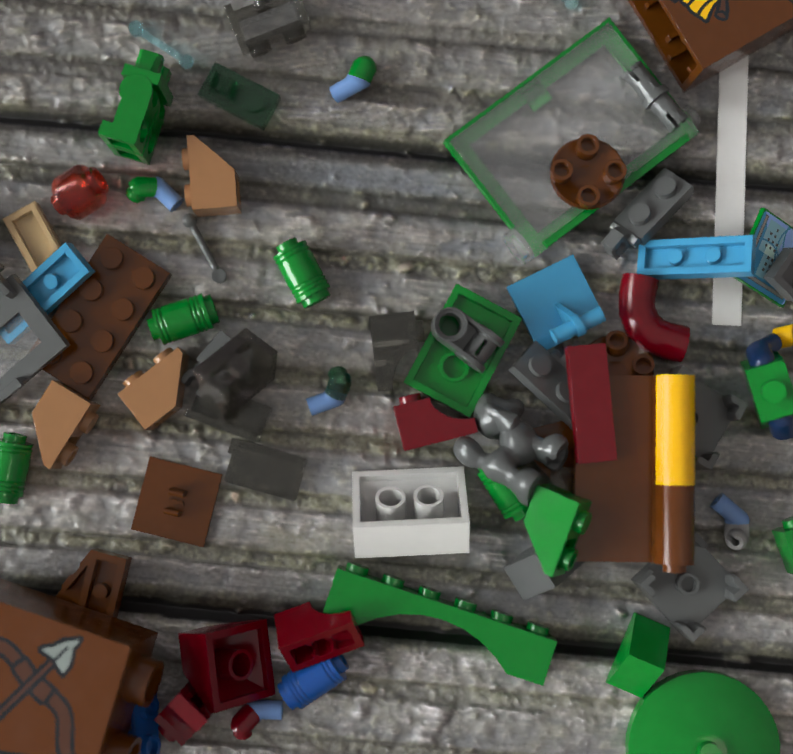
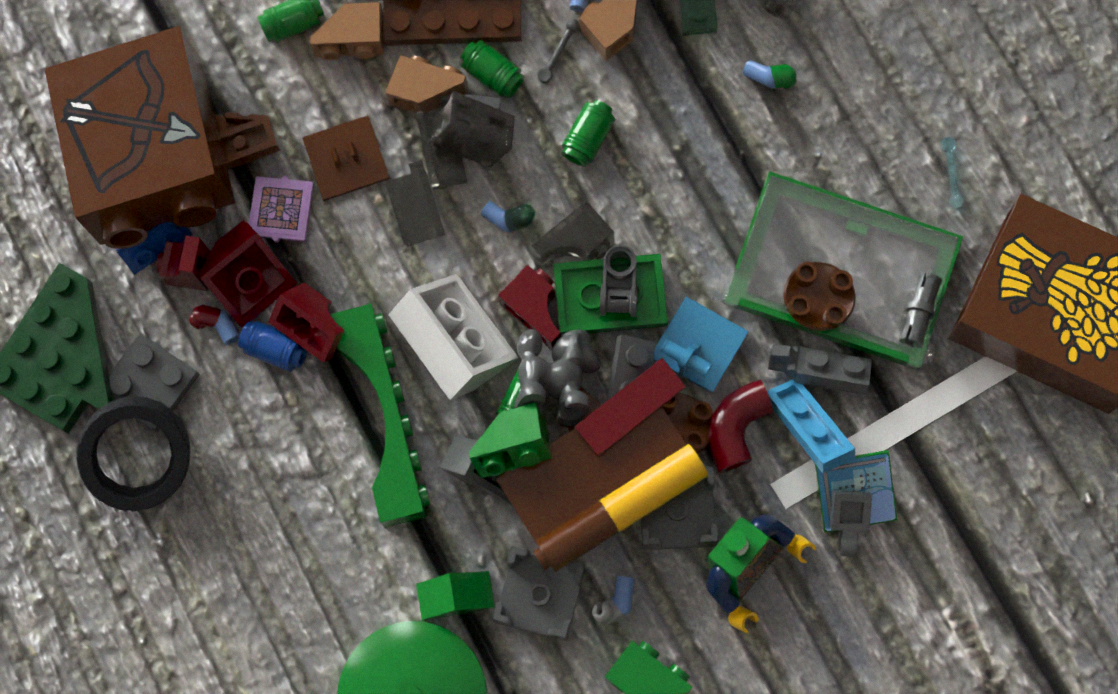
camera: 70 degrees right, 10 degrees down
none -> piece [249,176,314,243]

